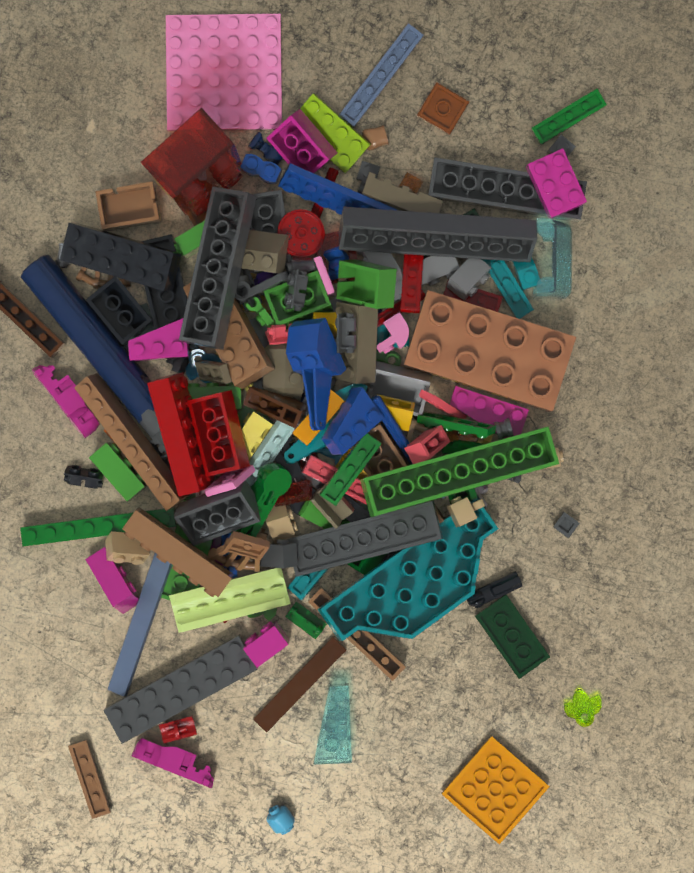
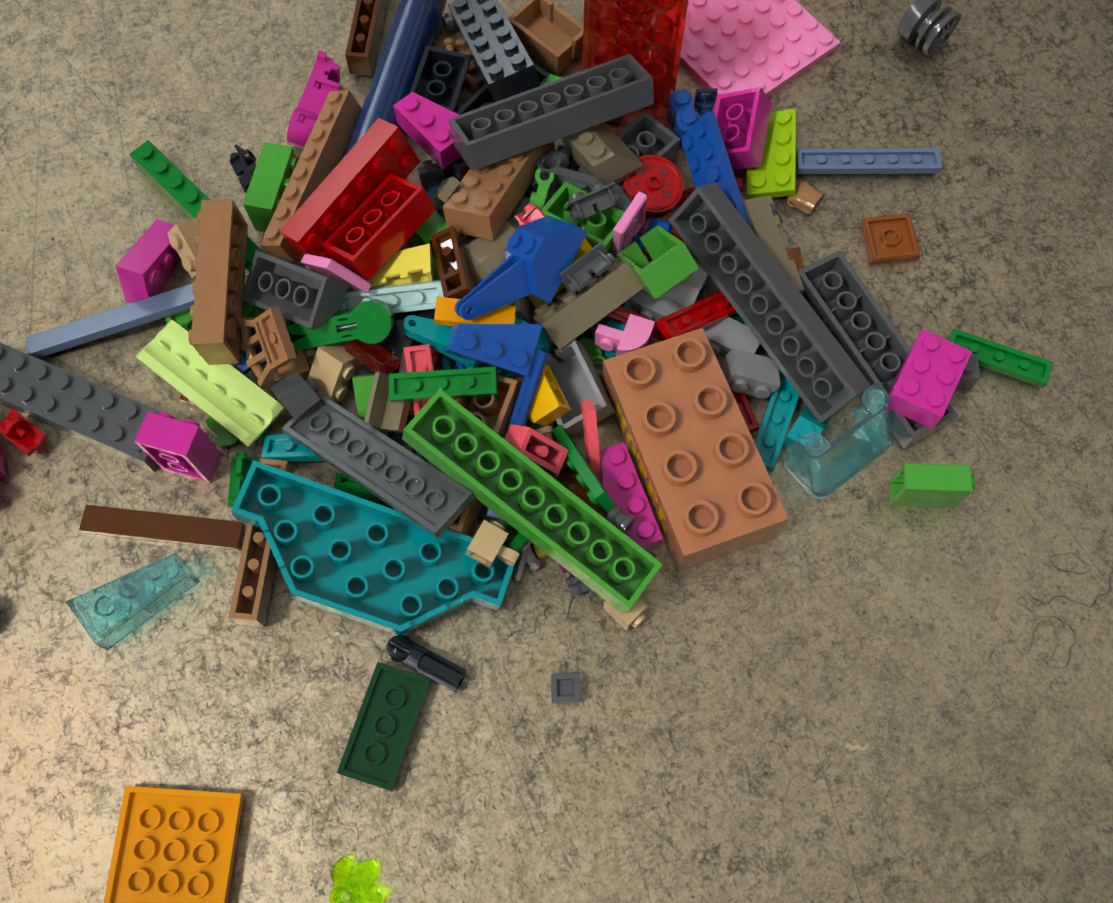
camera: 50 degrees right, 20 degrees down
none -> bright green brick [889,463,976,508]

